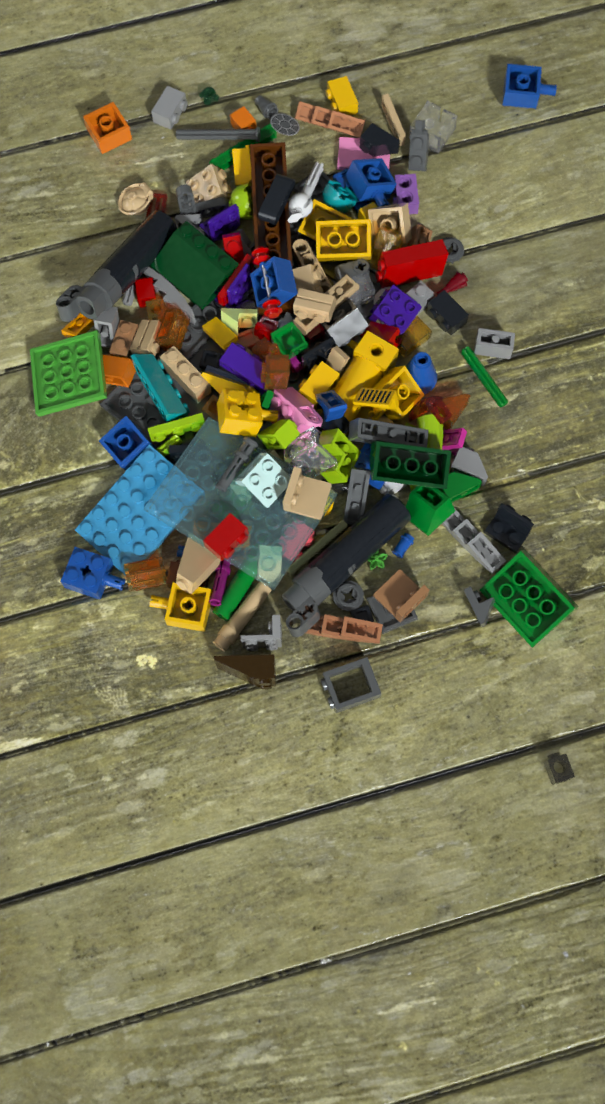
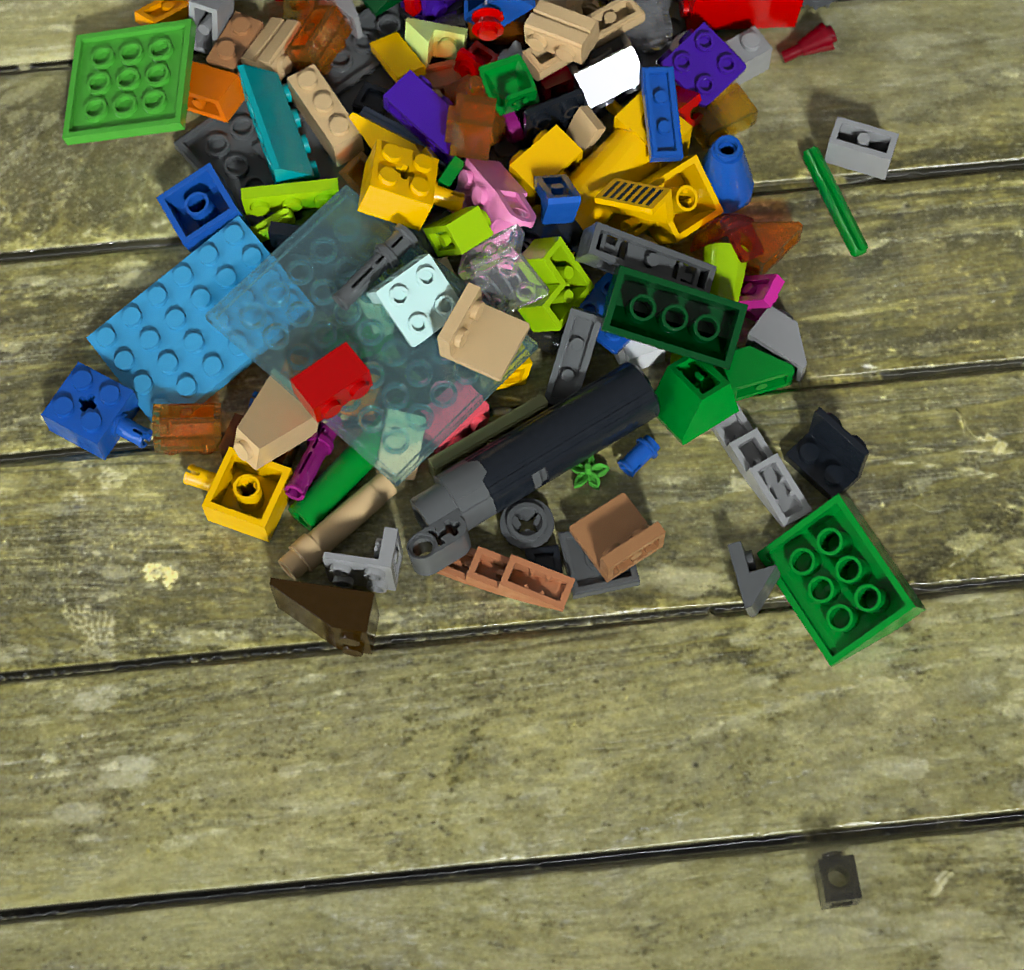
camera: 10 degrees right, 5 degrees down
dark grey window [320,657,381,713] -> none
black brick [427,290,469,336] -> none
none -> blue tile [640,66,684,162]

